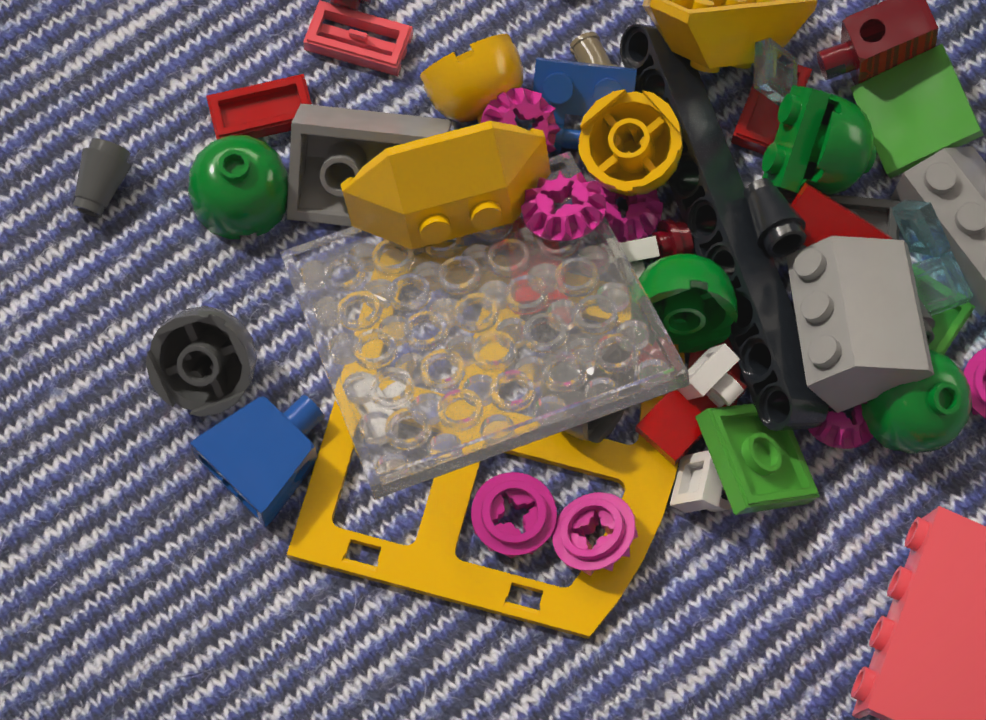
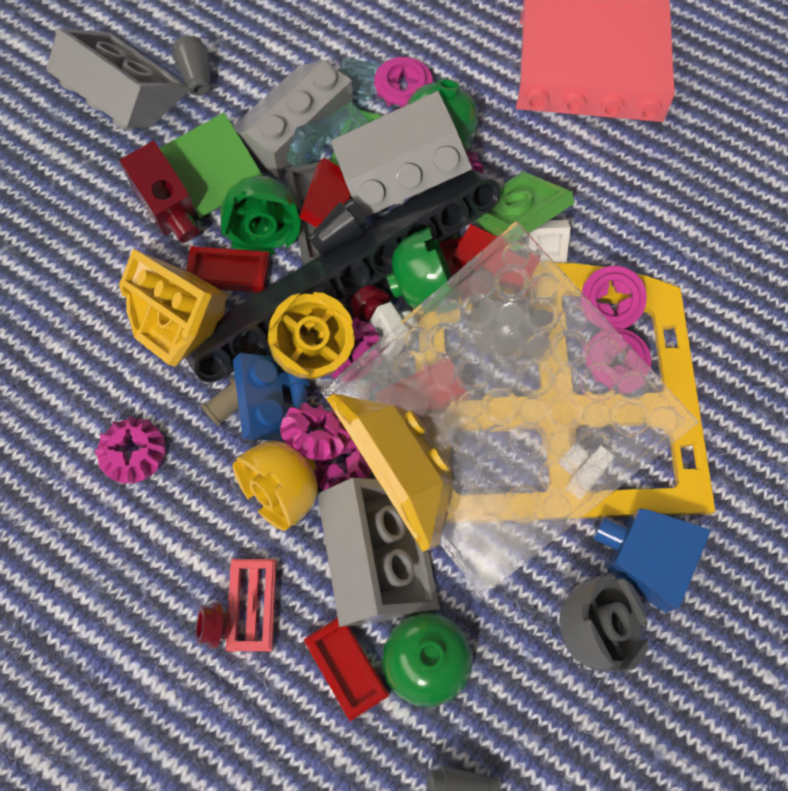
camera: 105 degrees left, 0 degrees up
dark pink gear [521,171,606,241] -> none
white tile [673,344,744,407] -> none
clear light blue tile [753,38,798,107] -> none
green plate [762,85,830,193] -> none

